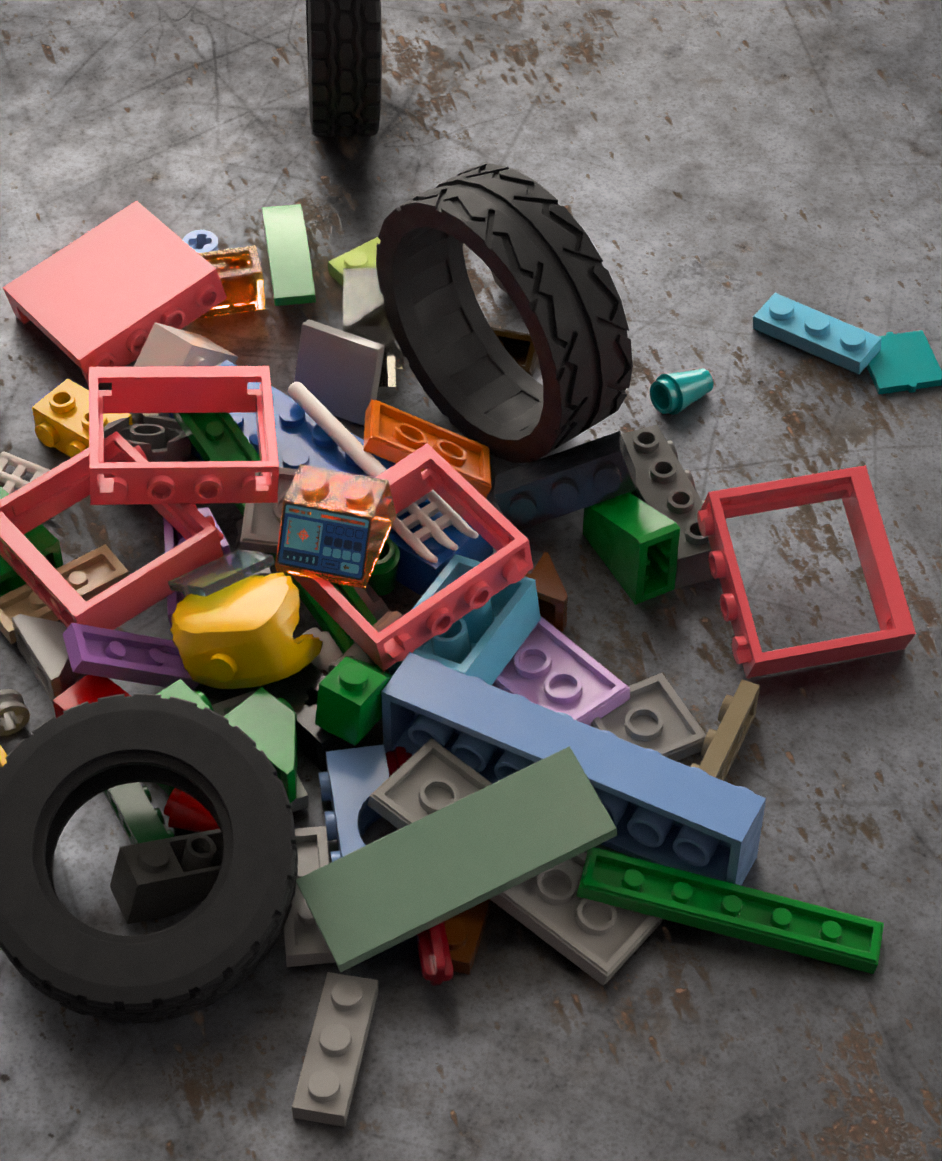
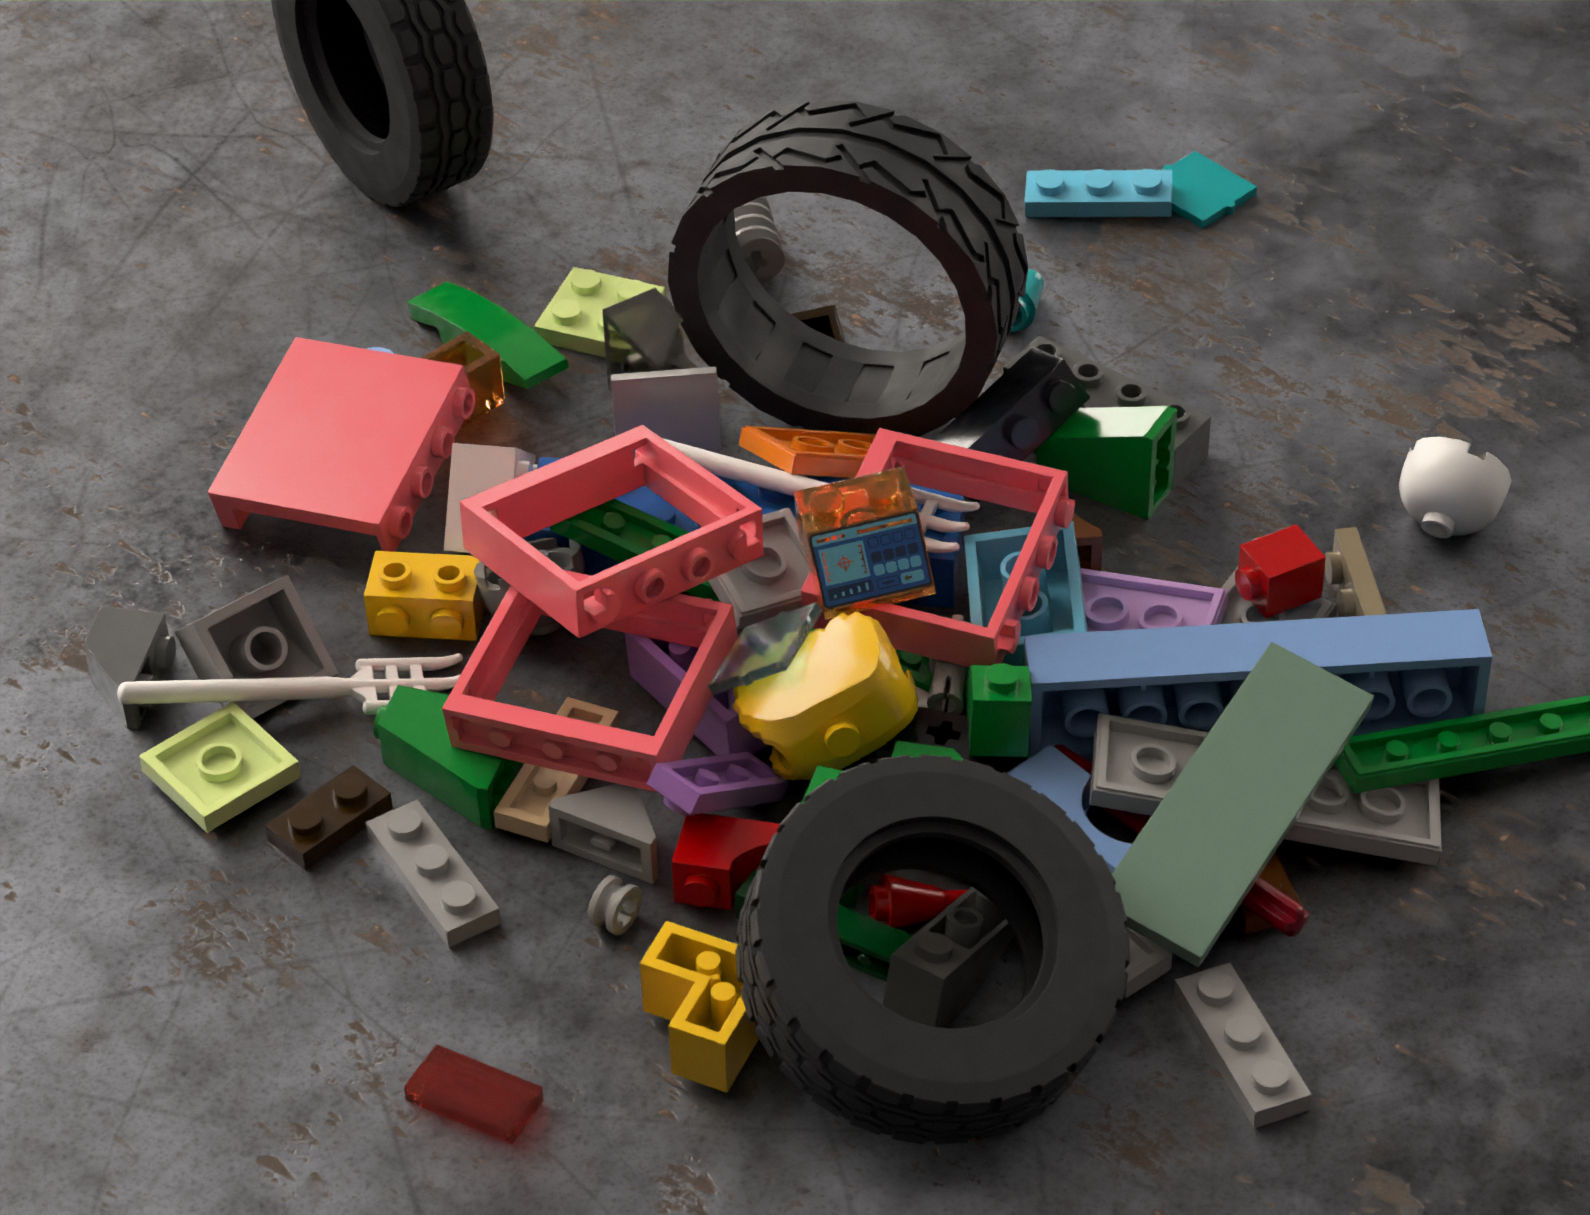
camera: 30 degrees left, 5 degrees down
coral window [697,465,916,678] -> none
none -> red brick [1235,524,1326,619]
none -> white cylinder [1399,437,1512,538]

